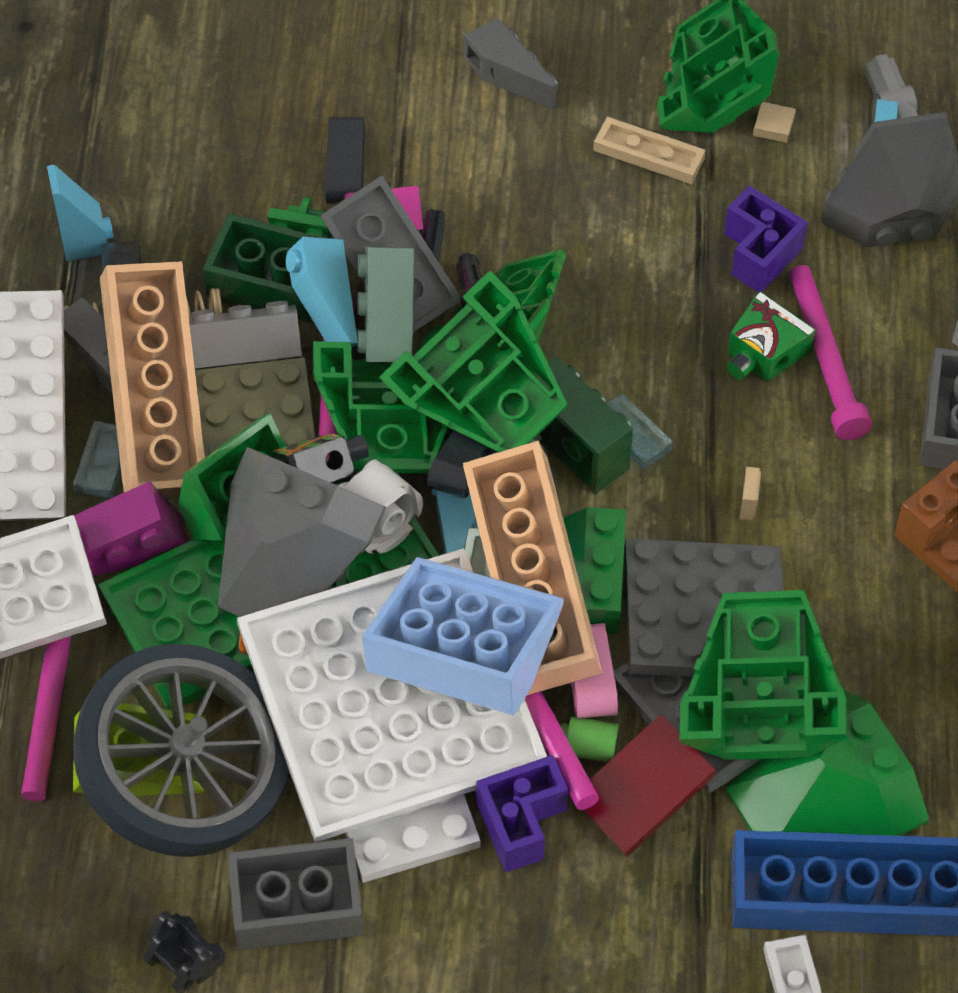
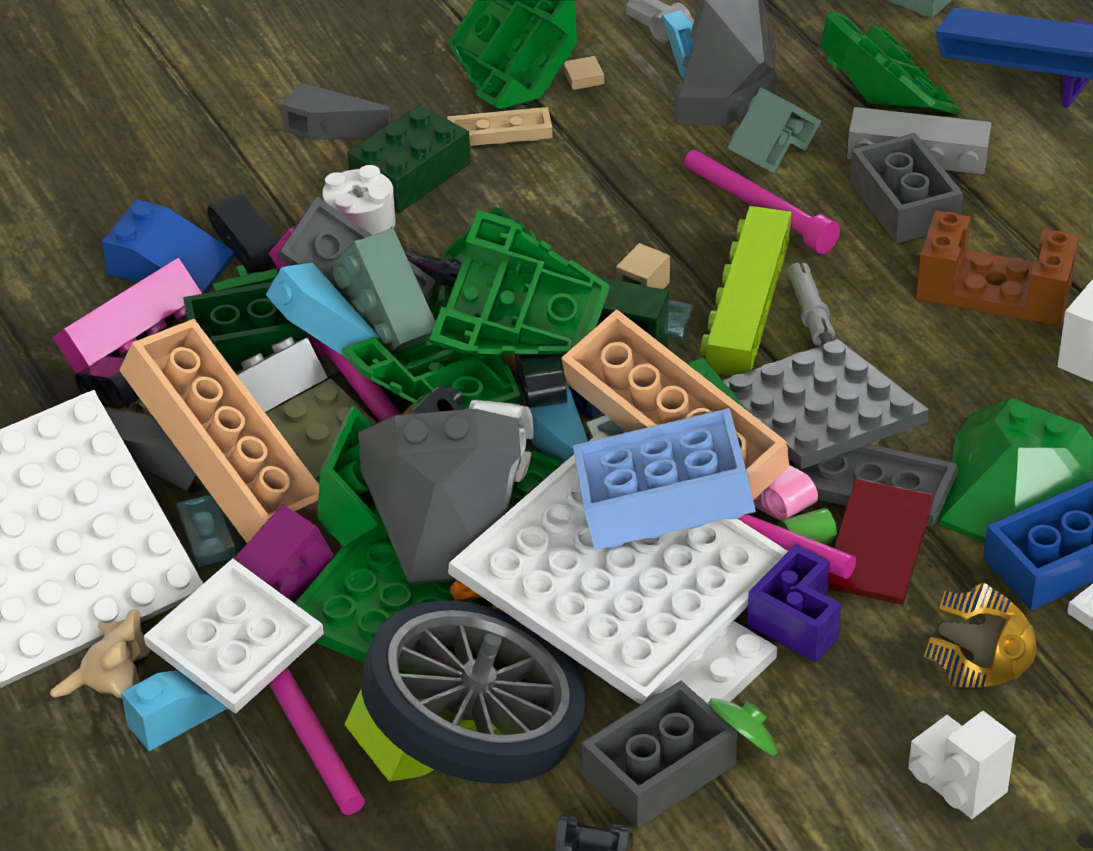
camera: 30 degrees left, 15 degrees down
medium azure slope [47,165,114,261] -> none
green wedge [680,590,847,760] -> none
dark purple brick [724,186,808,292] -> none
green torso [726,291,815,380] -> none
tan tile [739,467,761,521] -> none
none -> brick [52,257,202,373]
none -> blue slope [102,199,235,294]
none -> white brick [323,165,395,235]
none -> dark green brick [347,104,471,213]
none -> tan brick [616,243,670,289]
none -> lime brick [700,206,792,376]
none -> bright green dish [708,698,779,756]
none -> sand green brick [728,87,821,173]
none -> light grey pin [787,263,836,346]
none -> pearl gold piece [924,583,1037,688]

